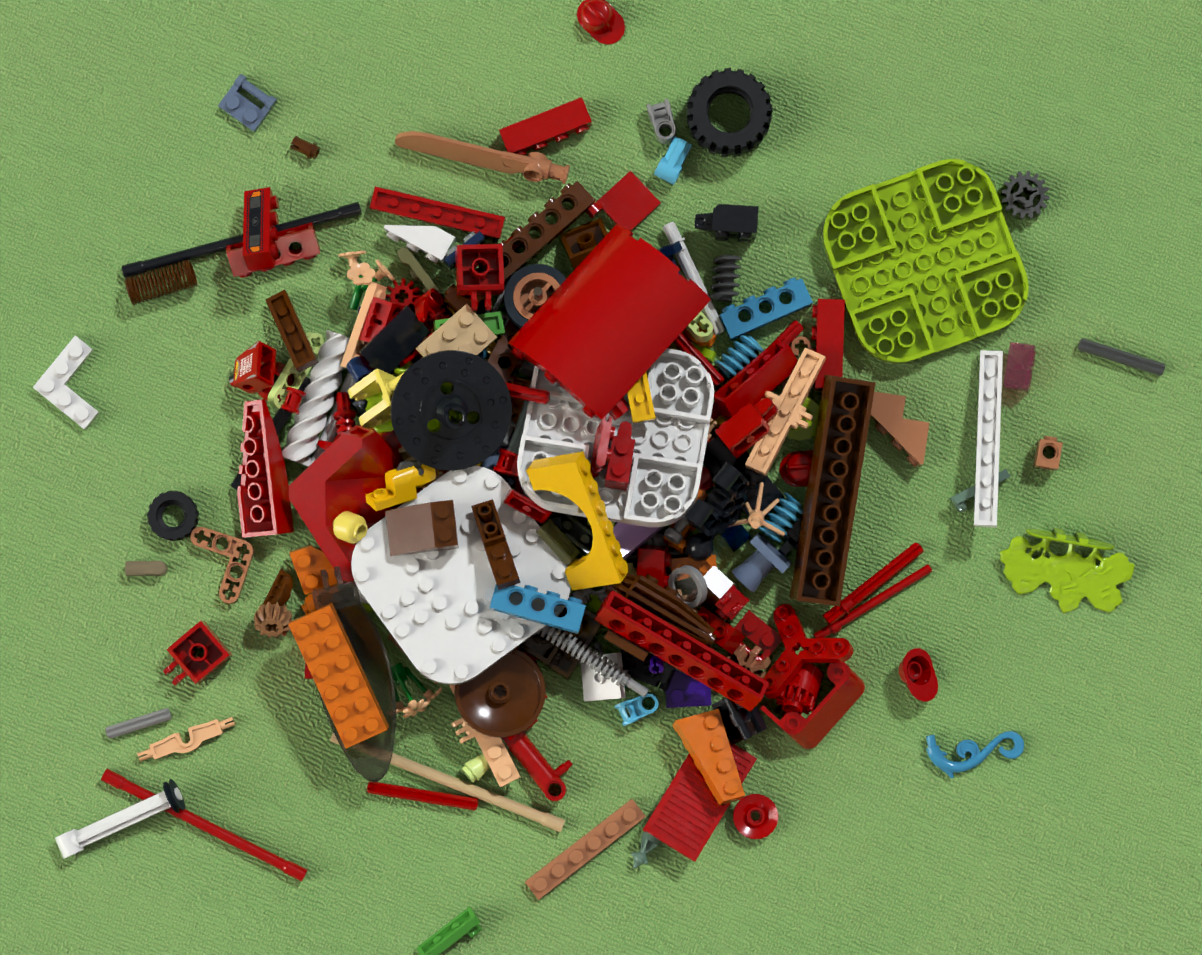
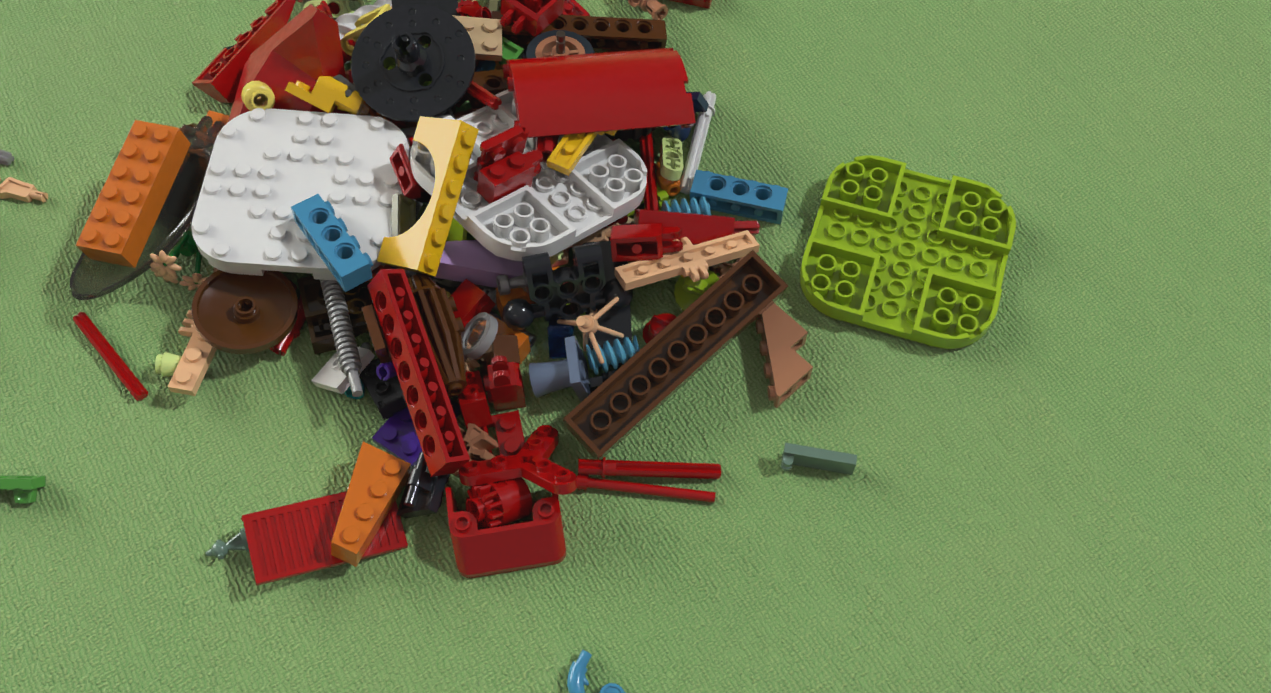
camera: 30 degrees right, 25 degrees down
dark tan bar [125,561,168,576] -> none
black tyre [147,491,199,541] -> none
red hinge [163,620,233,686] -> none
nougat beam [190,527,254,604] -> none
tan piece [330,729,565,833] -> none
reddish brown slope [385,500,459,556] -> none
reddish brown slope [471,499,520,590] -> none
red piece [502,719,573,801] -> none
nougat plate [525,799,646,900] -> none
red flag [586,171,661,231] -> none
medium azure piece [614,693,659,726] -> none
light grey piece [646,98,675,144] -> none
medium azure piece [654,137,692,185] -> none
black tyre [687,68,772,157] -> none
black hinge [695,204,759,243] -> none
dark grey piece [711,255,742,303] -> none
red dish [733,794,778,839] -> none
red brick [811,299,845,391] -> none
red piece [899,648,938,702] -> none
white plate [974,350,1003,528] -> none
lime plant [999,528,1135,614] -> none
dark grey gear [1000,171,1050,220] -> none
clear pink hinge [1003,342,1036,392] -> none
nougat brick [1033,436,1063,471] -> none
dark grey axle [1078,338,1165,376] -> none

